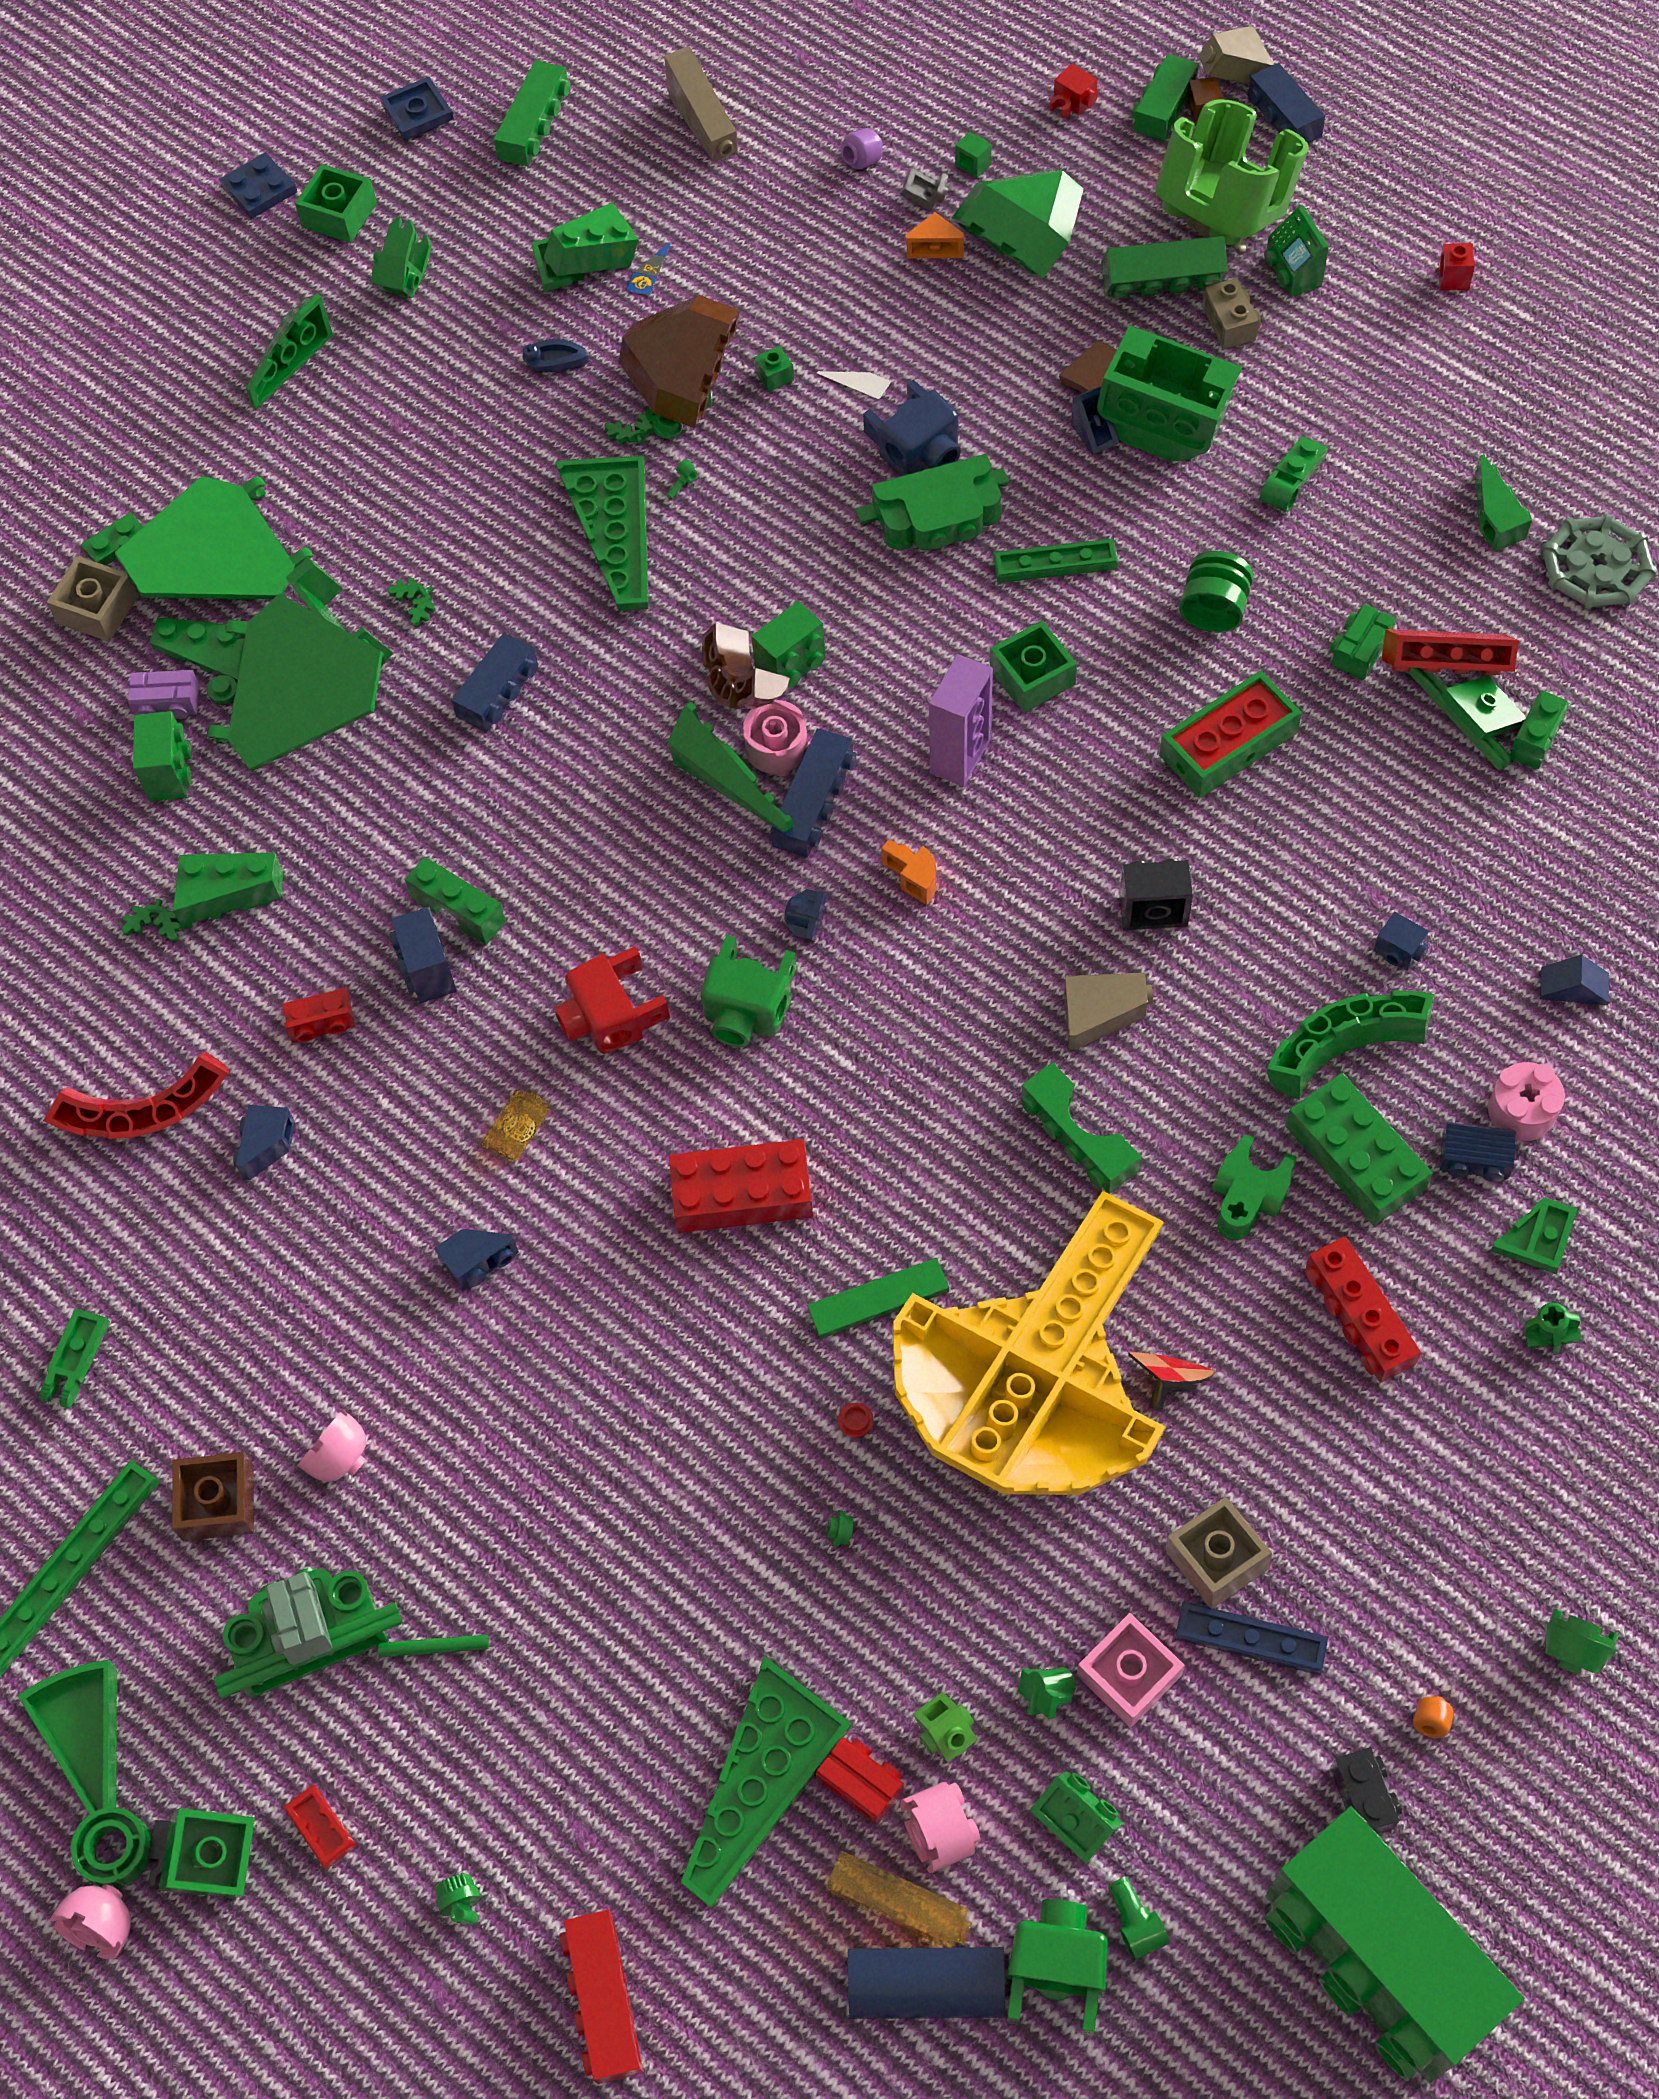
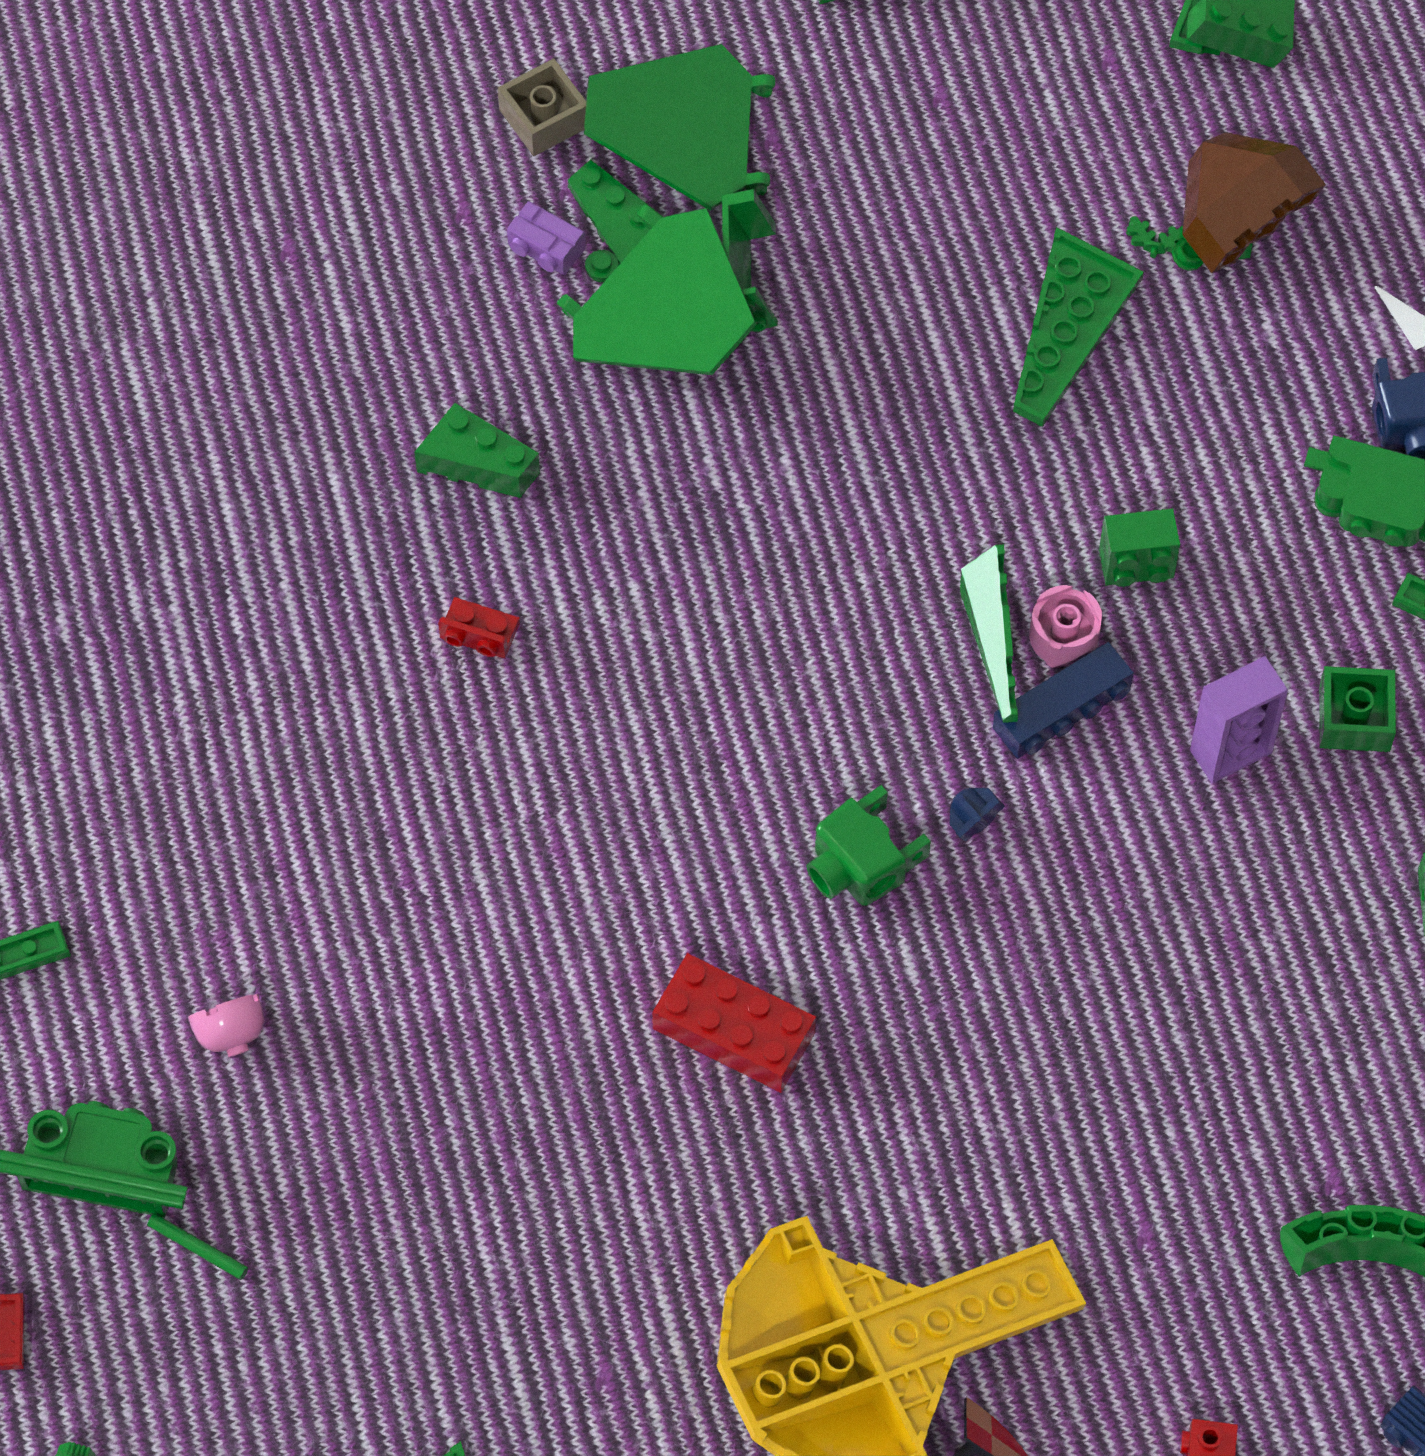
camera: 30 degrees right, 0 degrees up
green hinge [39,1308,110,1409] -> none
red brick [43,1052,229,1139] -> none
green plate [81,512,143,566] -> none
green animal [121,899,182,943] -> none
green brick [133,711,192,802] -> none
reddish brown brick [172,1452,254,1541] -> none
dark blue slope [233,1105,295,1180] -> none
sand green brick [262,1572,333,1665] -> none
green animal [387,578,435,627] -> none
dark blue brick [389,907,457,1004] -> none
green arch [404,856,506,945] -> none
dark blue slope [434,1229,519,1291] -> none
dark blue brick [451,632,538,733] -> none
clear yellow slope [481,1090,550,1161] -> none
dark blue arm [522,339,589,372] -> none
red piece [553,946,670,1054] -> none
sticker [627,242,671,295] -> none
green hand [666,459,697,500] -> none
reddish brown brick [702,622,789,709] -> none
green plate [754,345,794,392] -> none
green tile [807,1257,950,1339] -> none
green plate [826,1510,854,1547] -> none
red plate [838,1403,874,1438] -> none
orange brick [881,839,937,905] -> none
green arch [1021,1062,1142,1194] -> none
dark tan slope [1064,973,1153,1050] -> none
black brick [1119,859,1193,931] -> none
green piece [1212,1134,1297,1241] -> none
green brick [1285,1073,1433,1227] -> none

